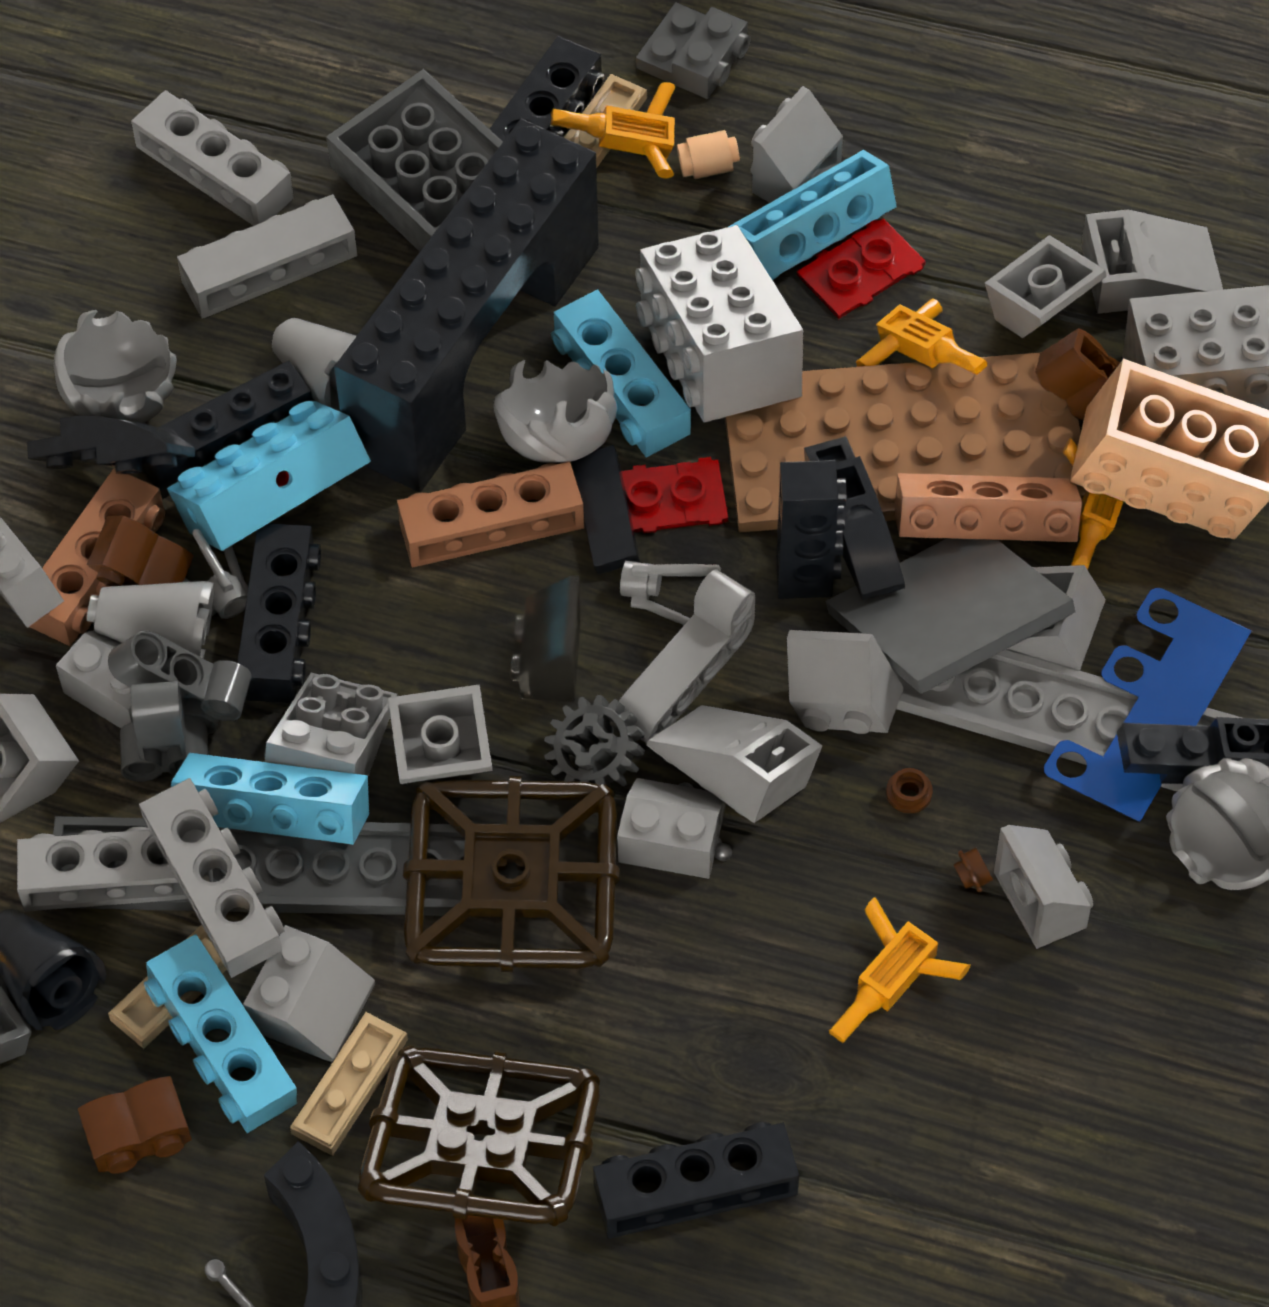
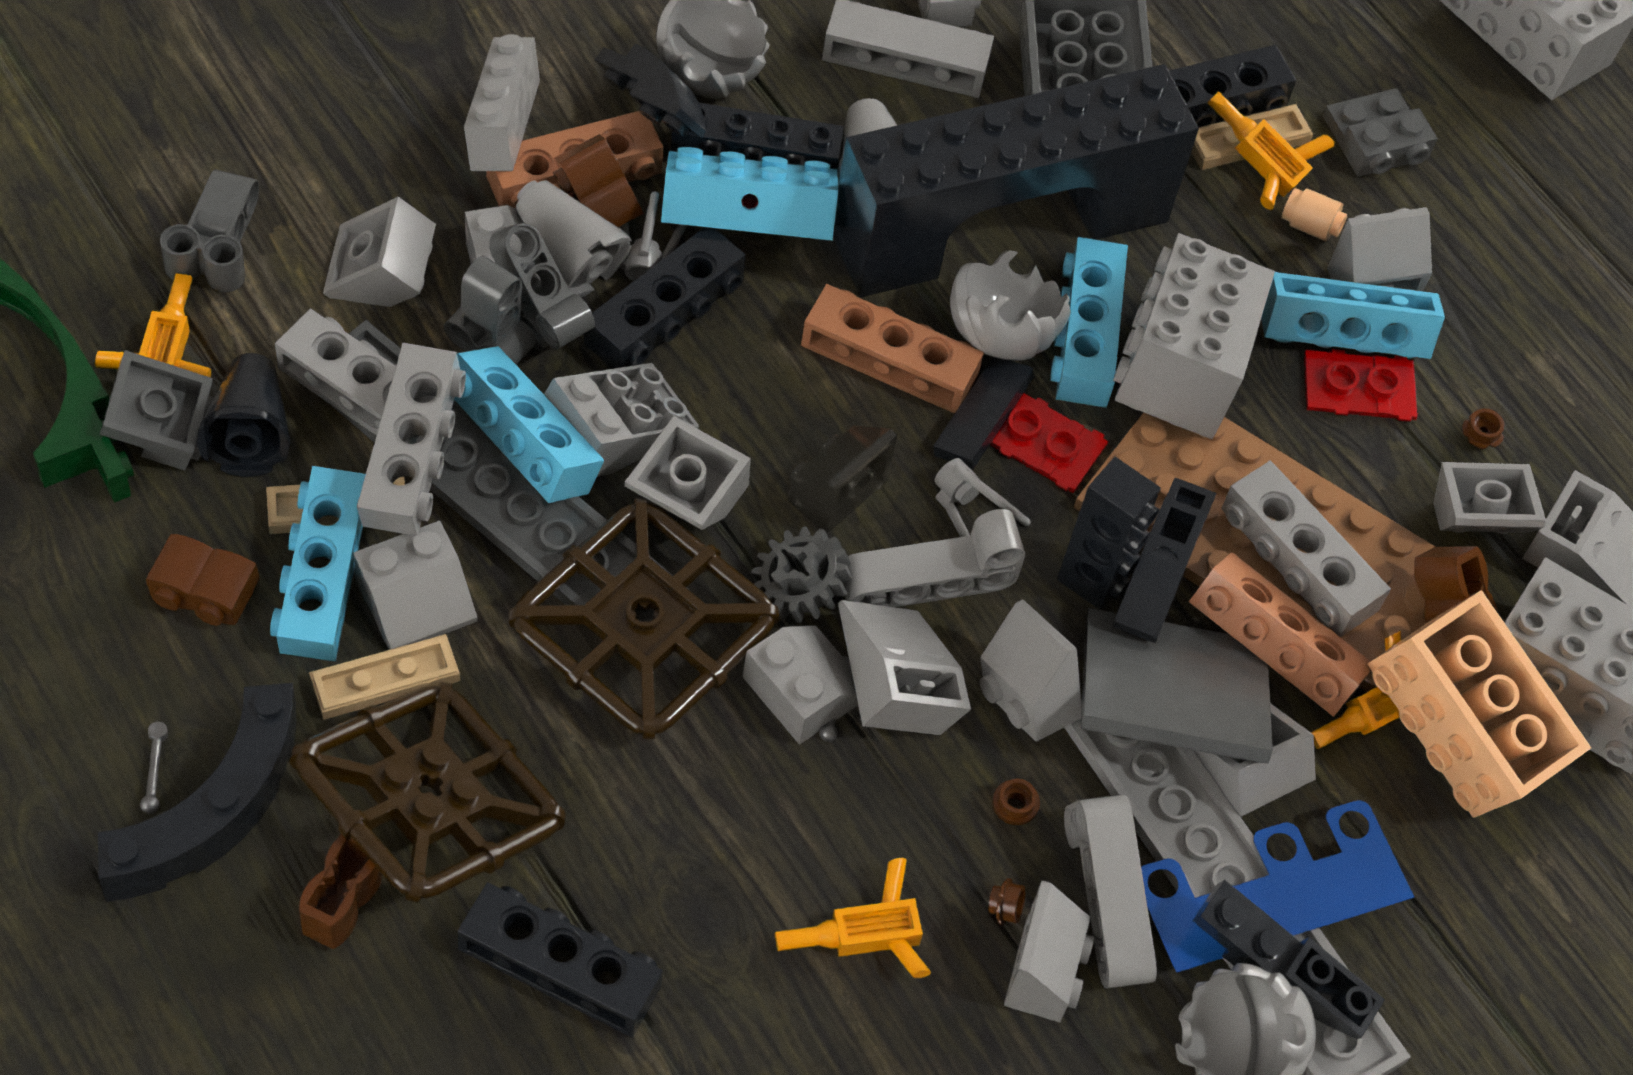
camera: 30 degrees right, 0 degrees up
light orange piece [856,298,987,375] -> none
none -> light grey beam [1064,795,1157,989]
none -> light grey brick [1221,460,1391,638]
none -> reddish brown plate [1462,408,1505,449]

